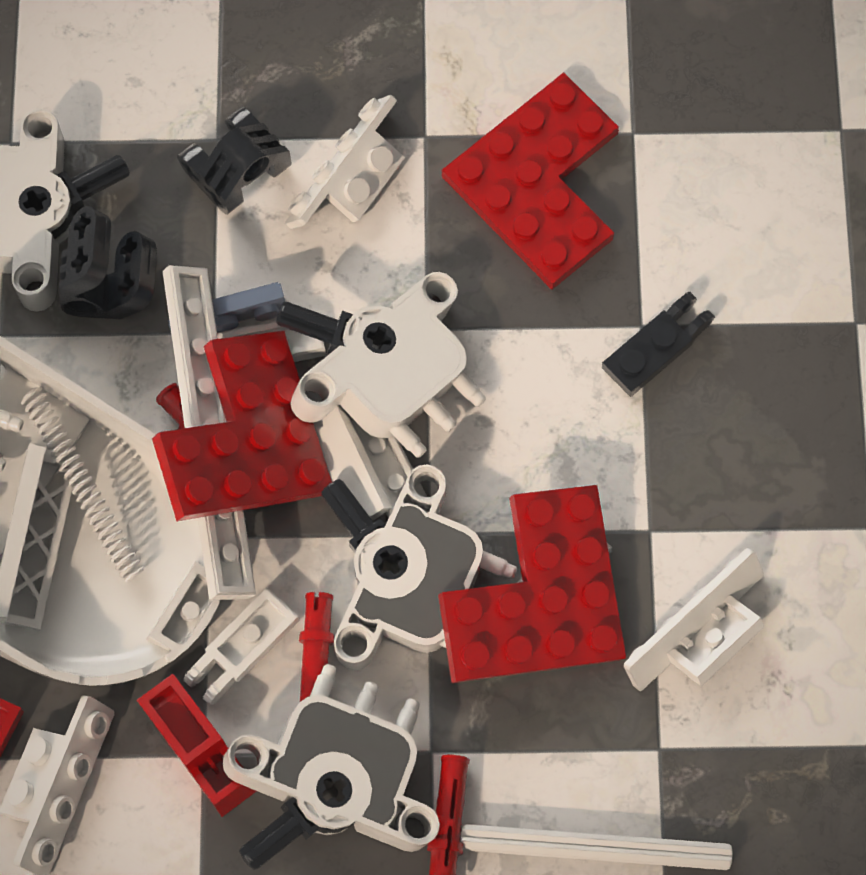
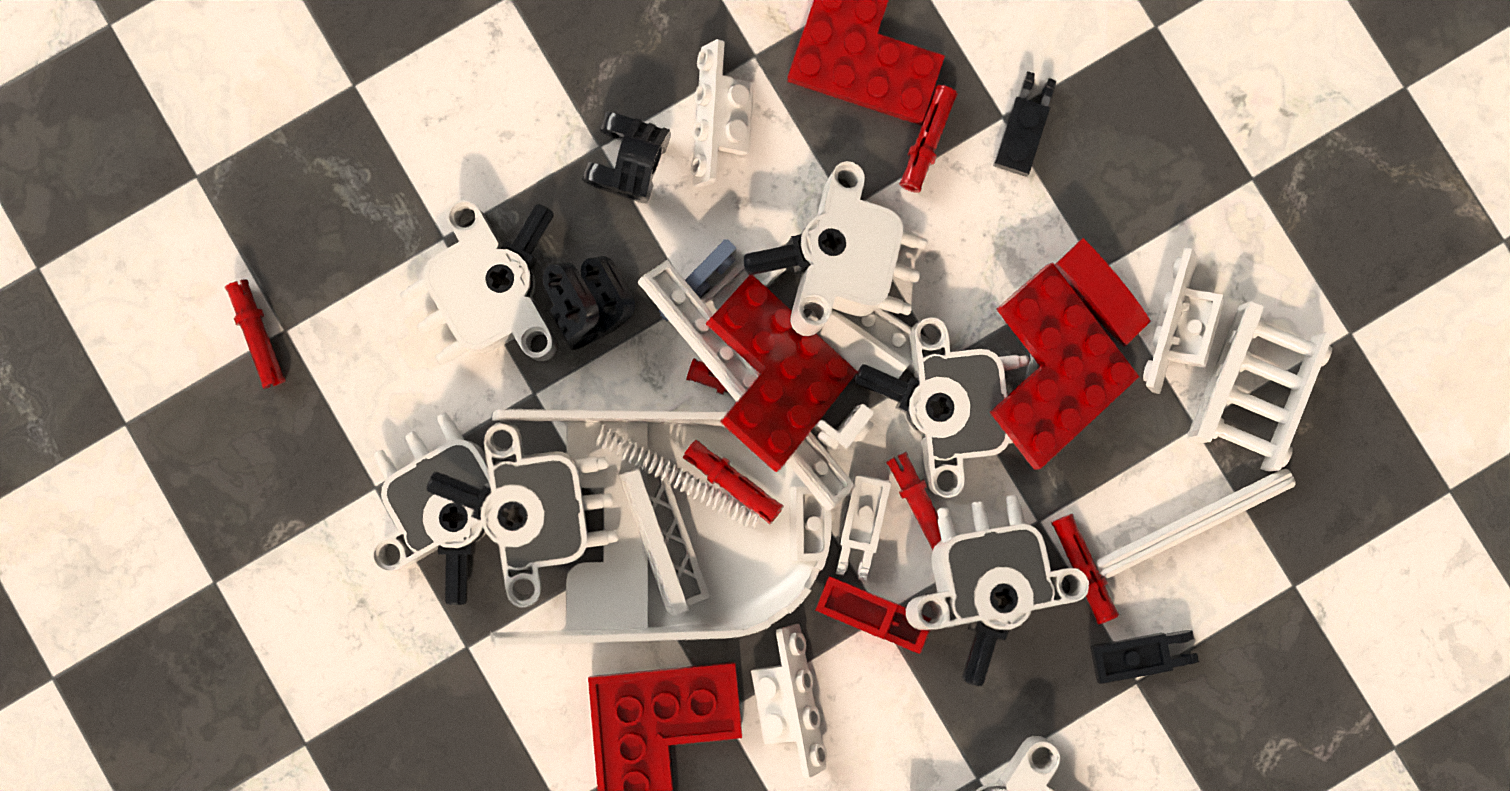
camera: 30 degrees left, 15 degrees up
none -> red pin [682,439,784,525]
none -> white bracket [813,404,874,450]
none -> red pin [899,85,958,193]
none -> red slope [1054,238,1151,347]
none -> white fence [1186,301,1333,471]

